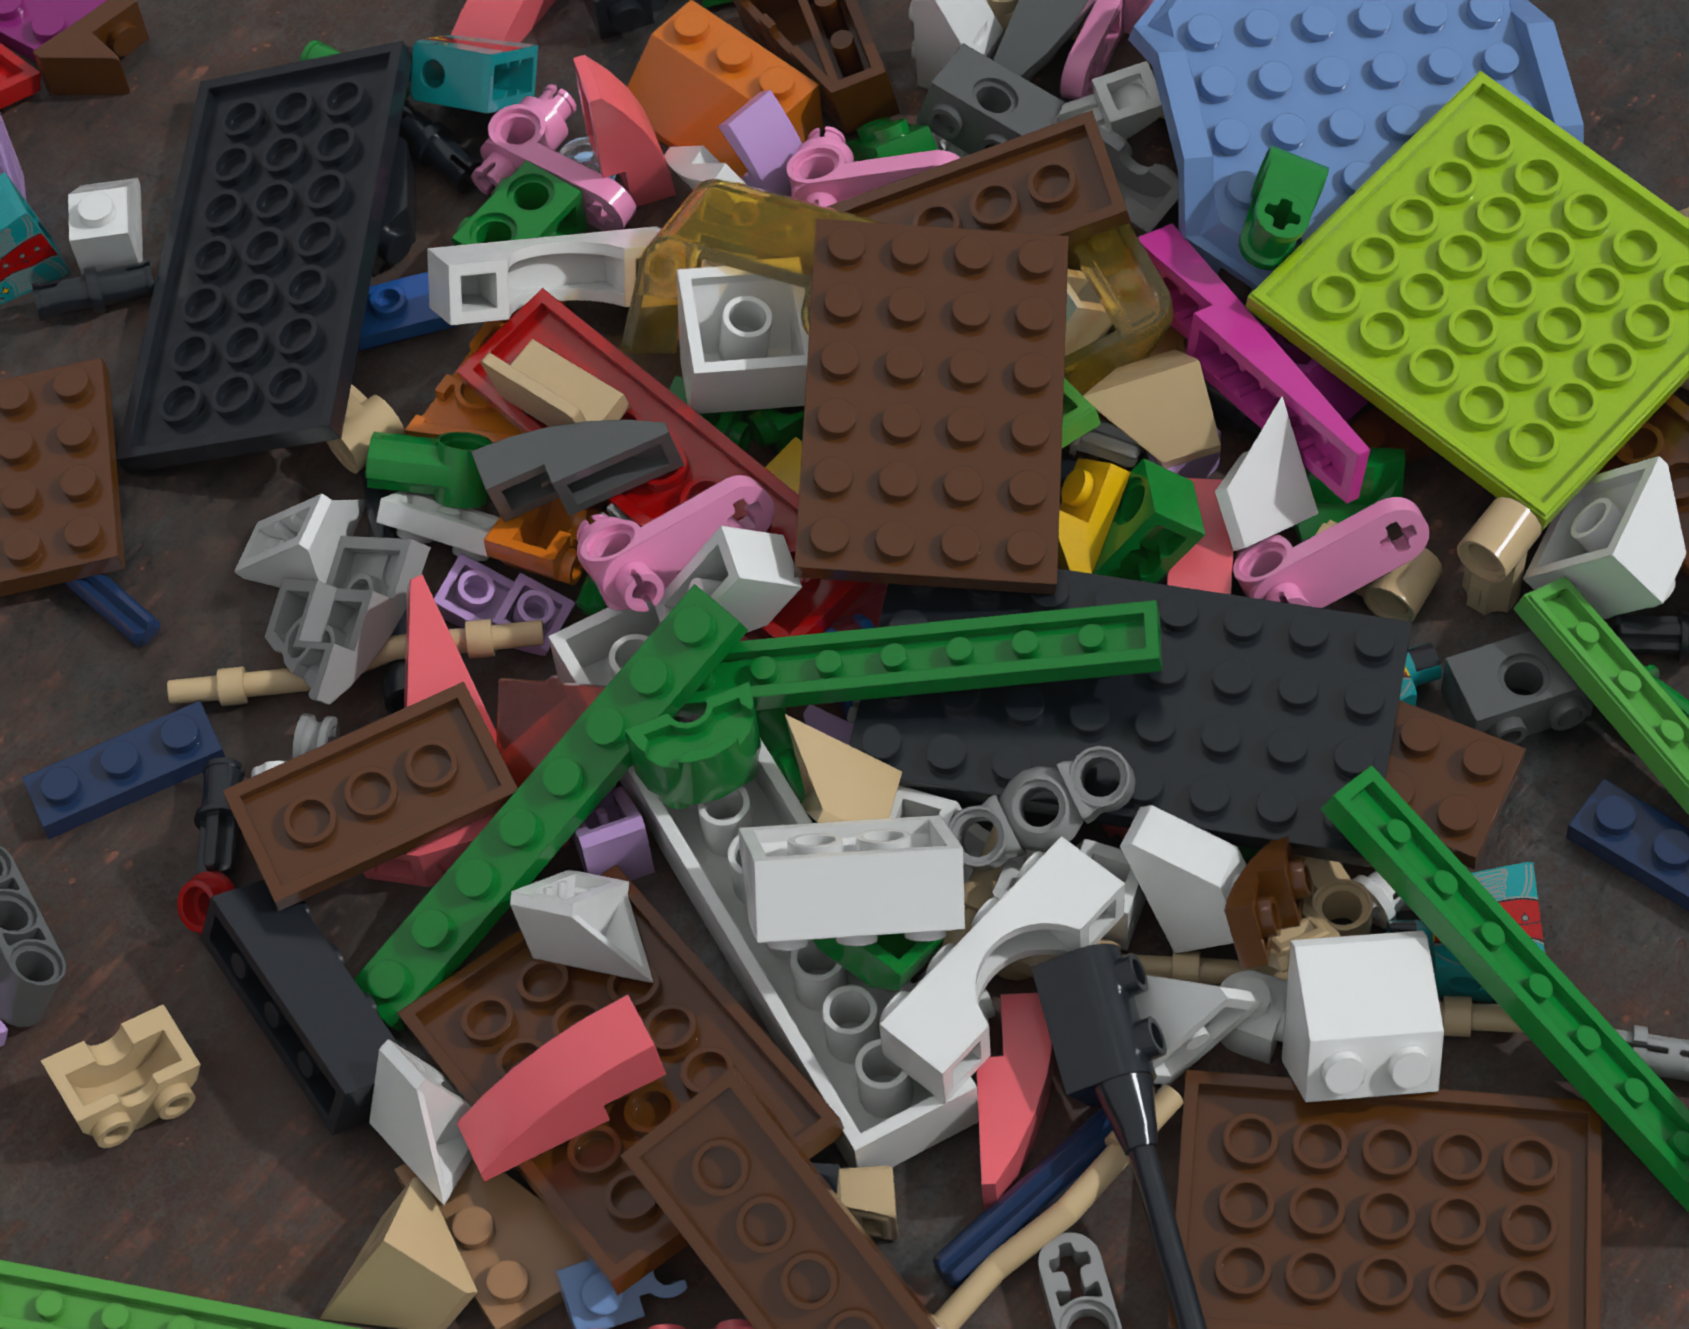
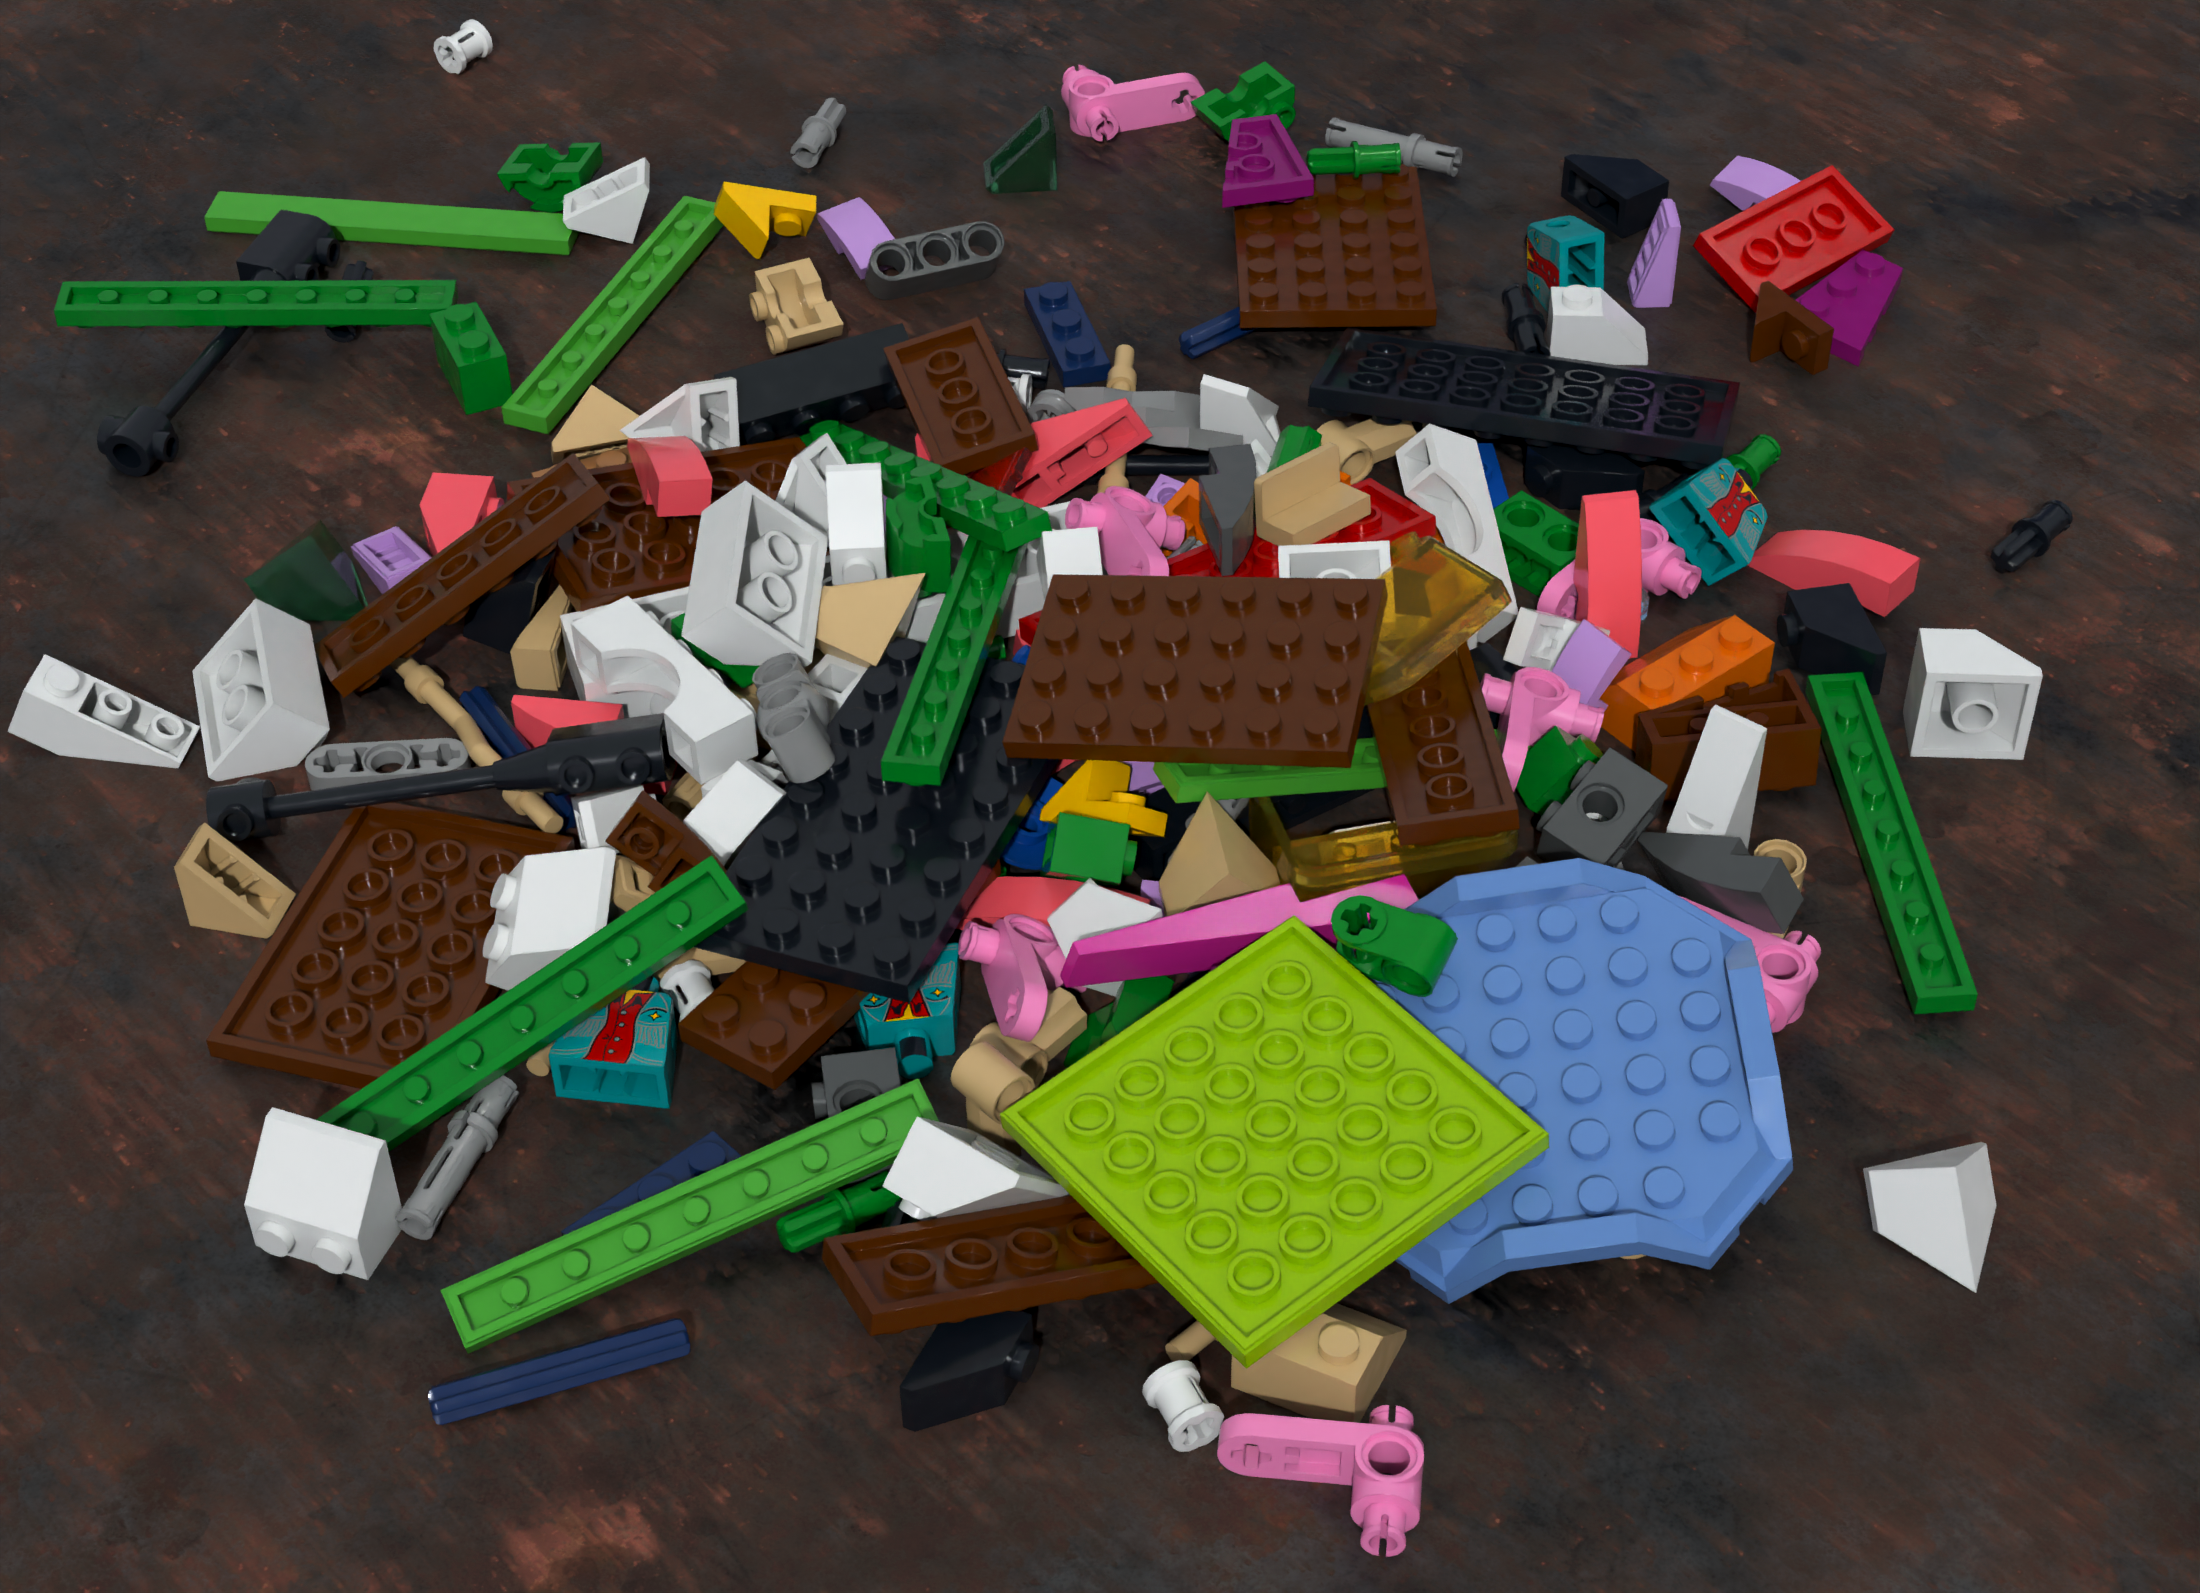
camera: 95 degrees right, 15 degrees down
none -> white slope [826,463,888,586]

